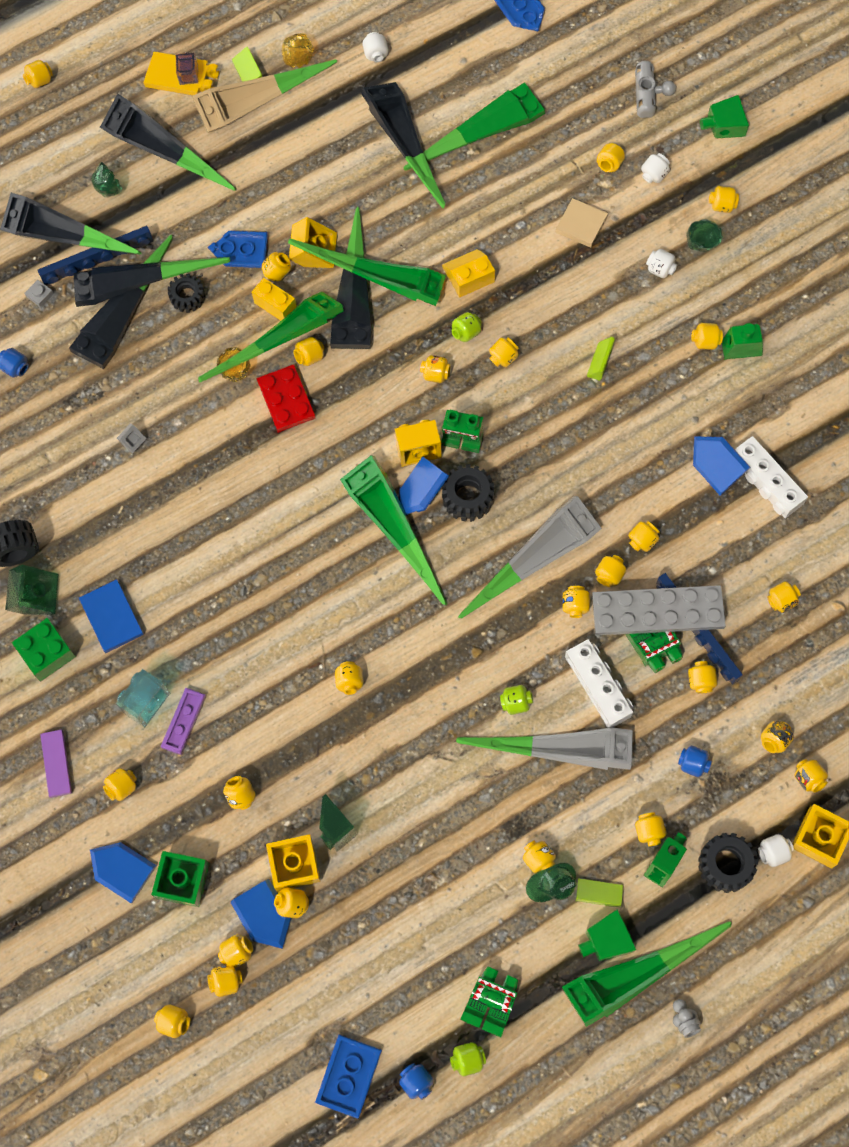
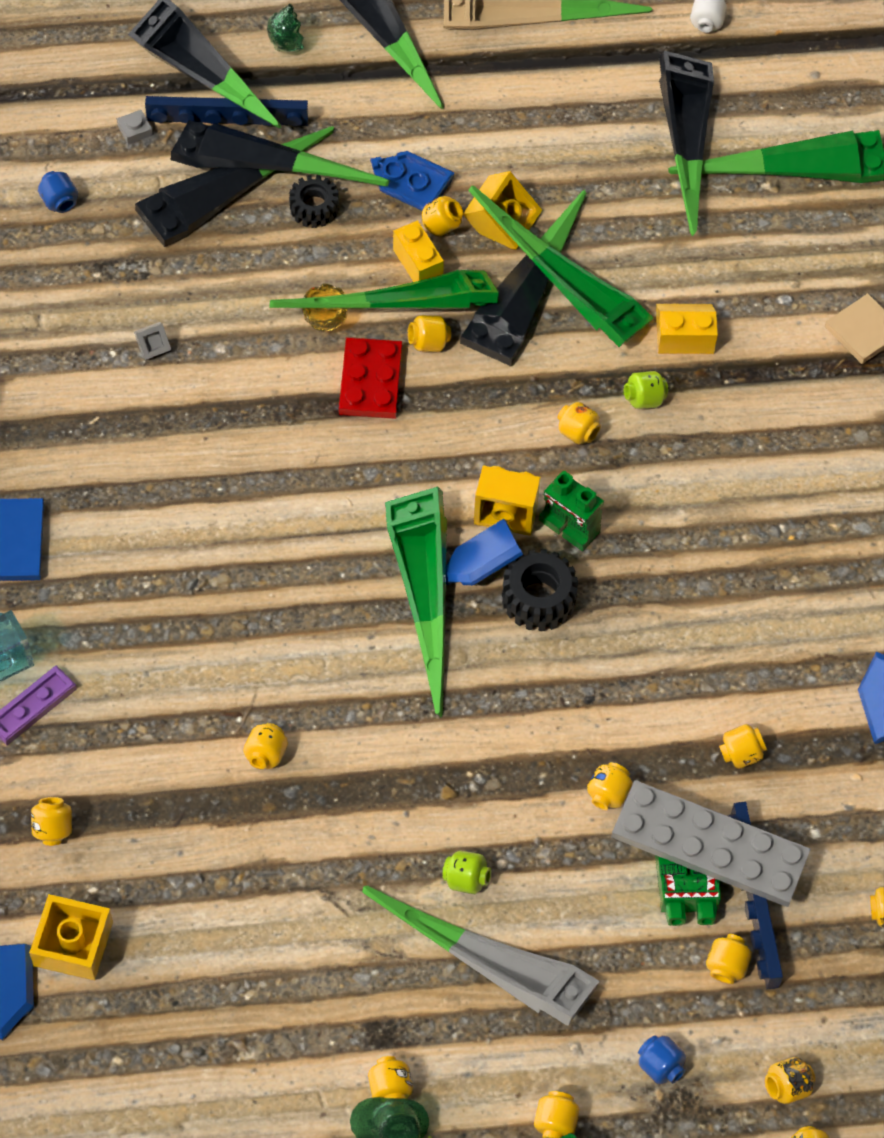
camera: 20 degrees right, 10 degrees down
yellow head [274,888,309,918] -> none
clear green slope [319,794,357,852] -> none
light grey plate [458,496,602,618] -> none
yellow head [489,337,519,367] -> none
white brick [565,639,634,728] -> none
lime slope [587,337,615,381] -> none
yellow head [595,555,627,587] -> none

